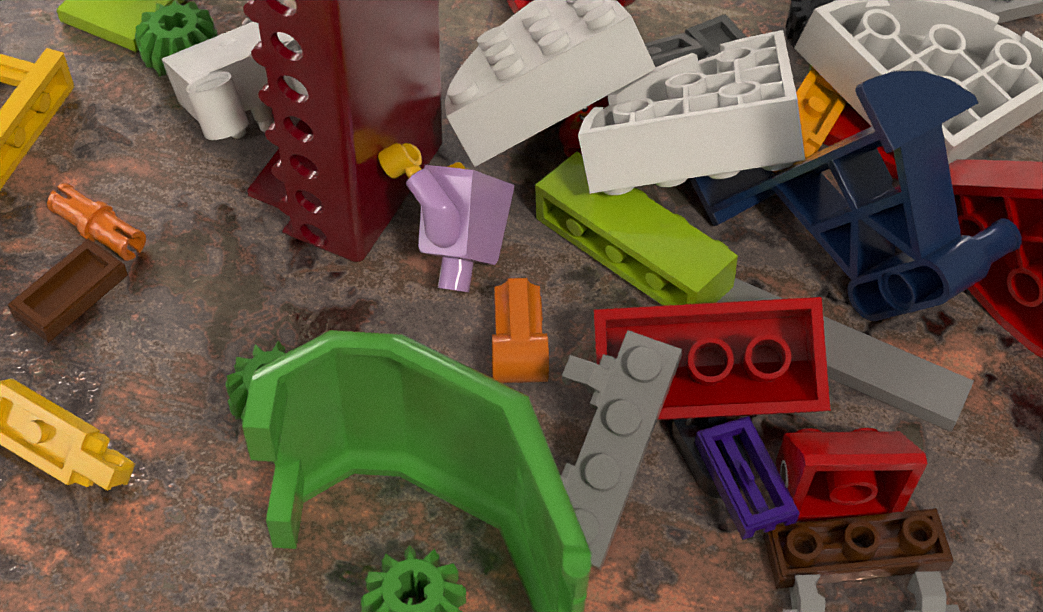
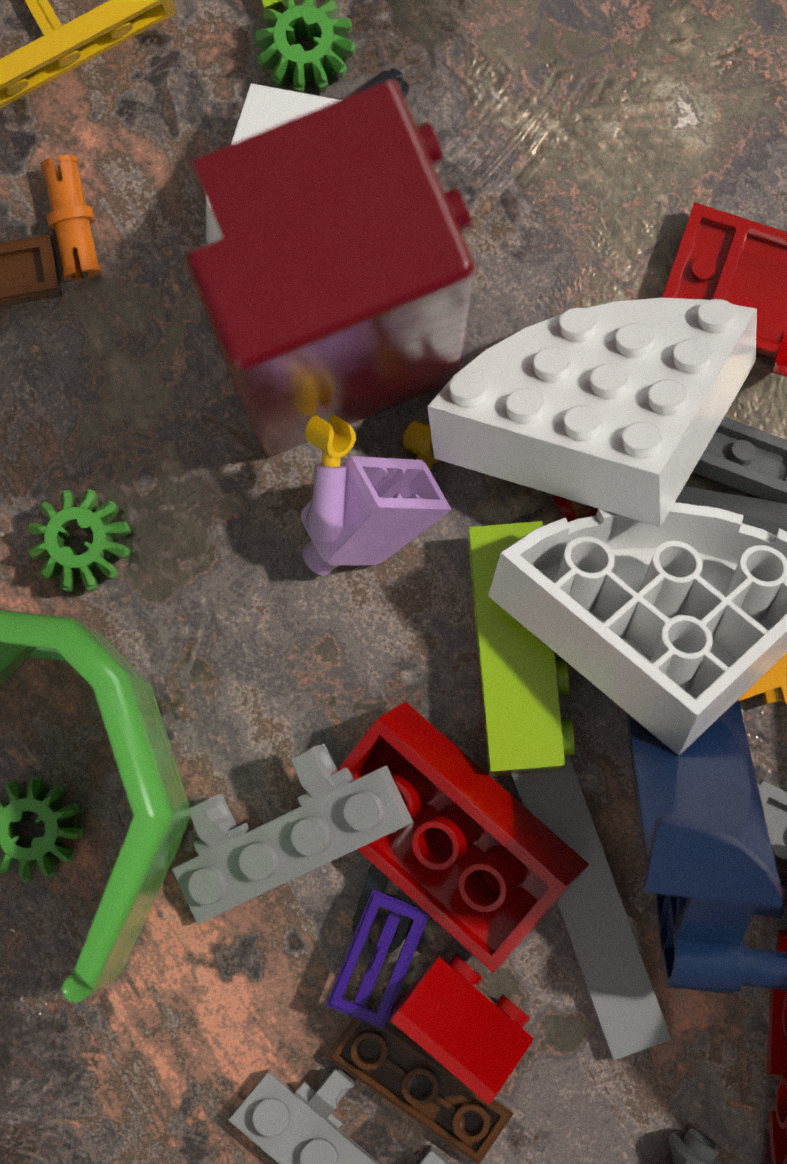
camera: 45 degrees right, 30 degrees up
orange piece [492,278,549,383] -> none

